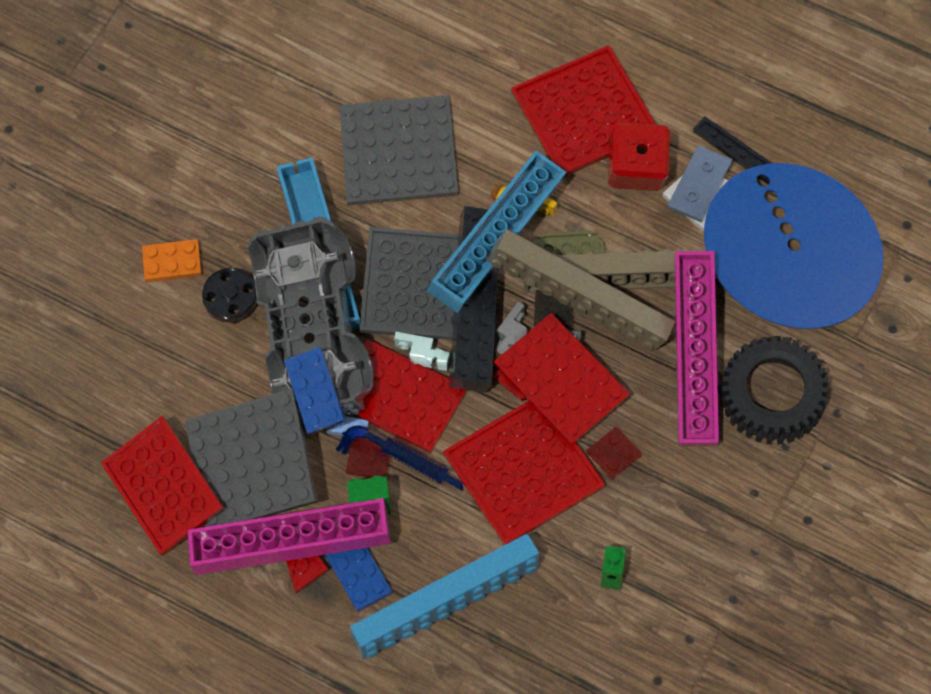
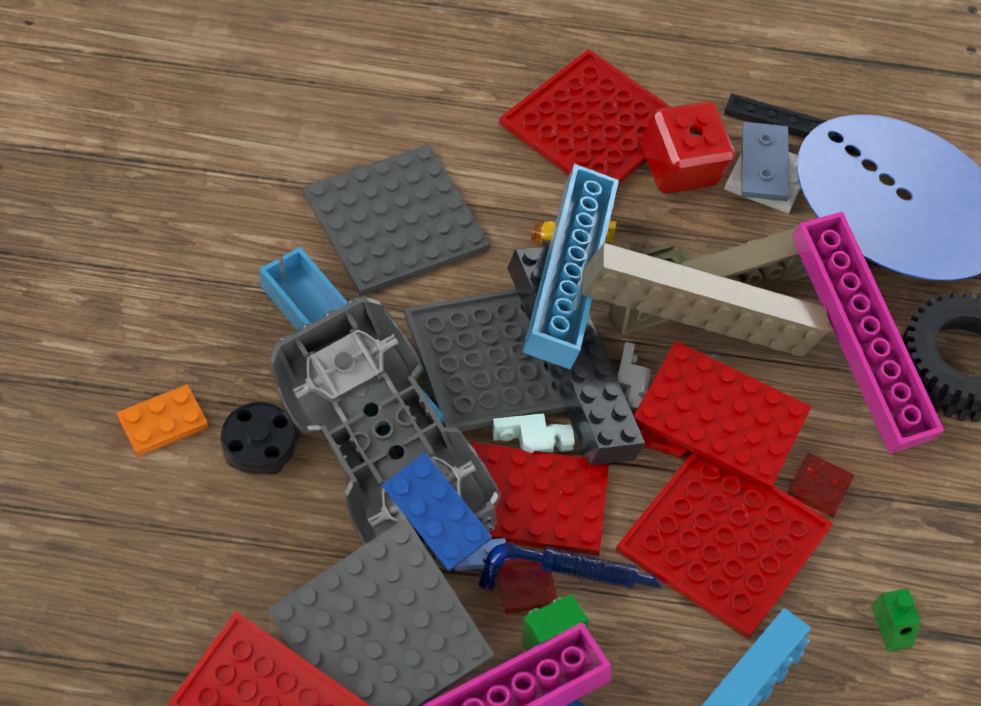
camera: 30 degrees left, 10 degrees down
clear smoke plate [534,290,573,329] -> none

